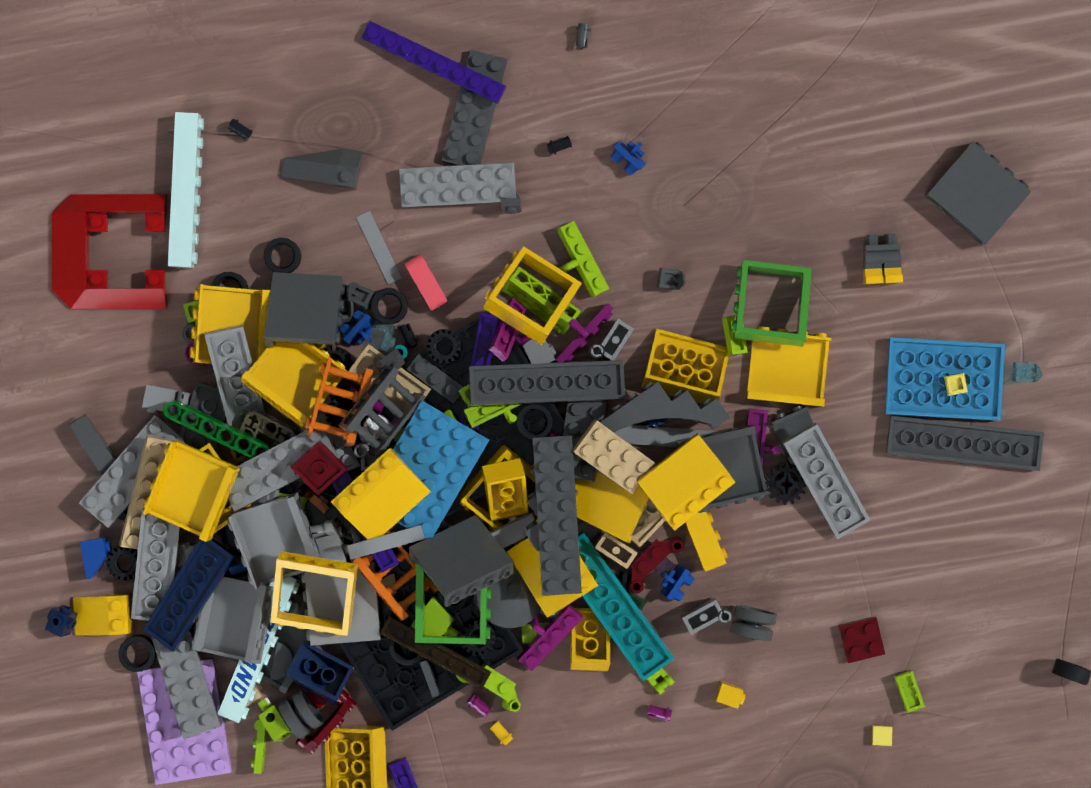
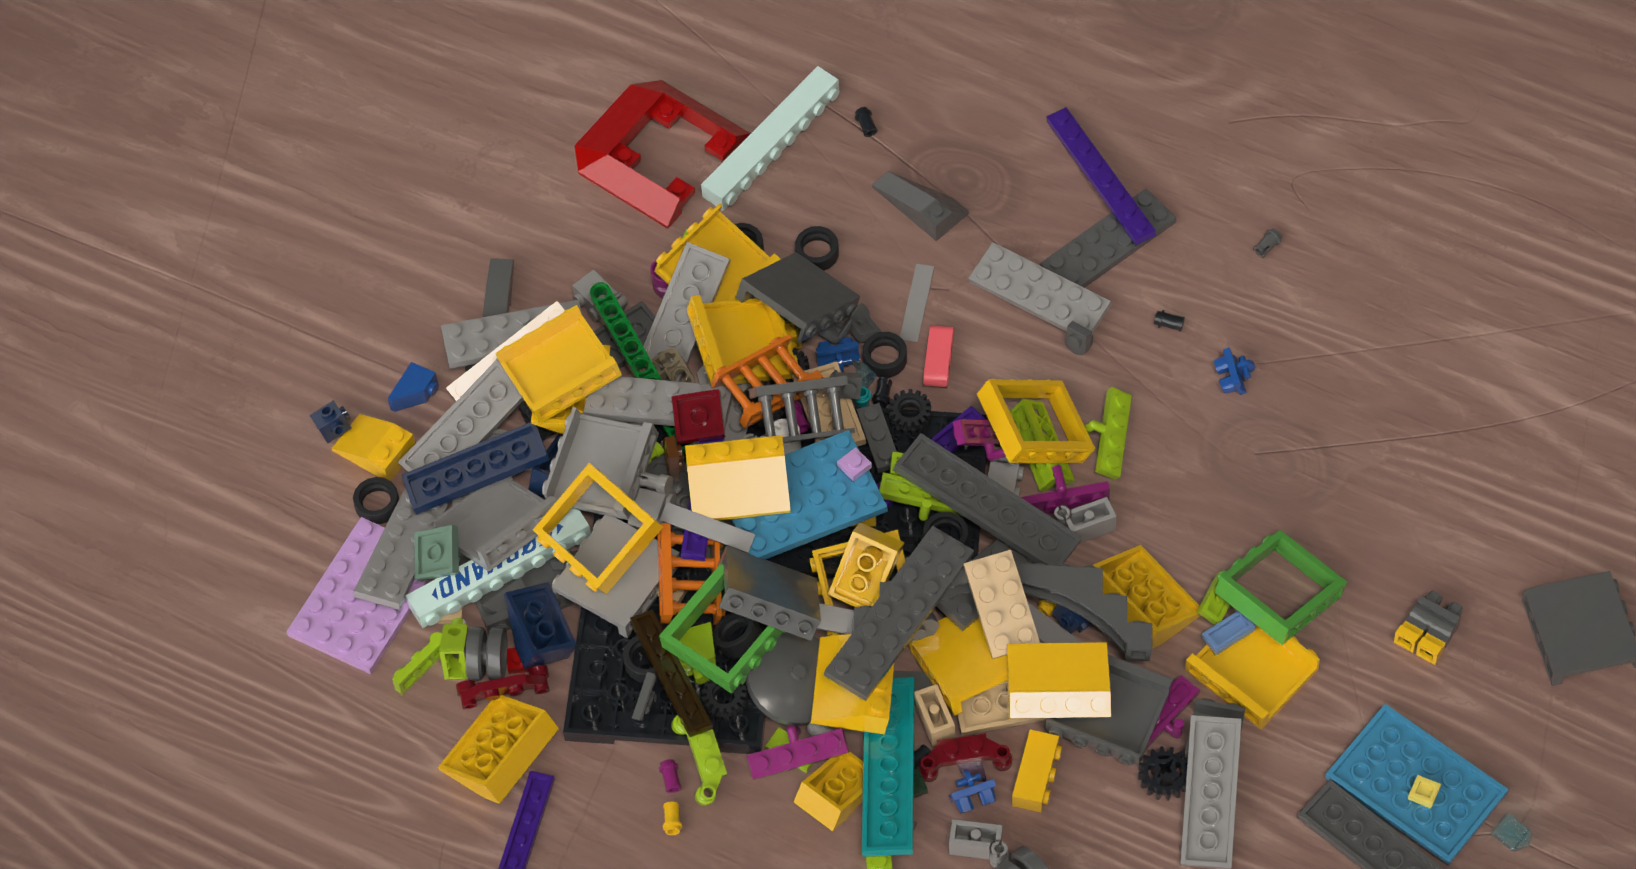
camera: 40 degrees right, 30 degrees down
black tyre [106,547,138,581] -> none
dark grey plate [657,268,686,290] -> none
none -> sand green tile [414,525,461,581]
none -> lavender plate [837,447,872,482]
none -> medium blue tile [1201,611,1256,655]

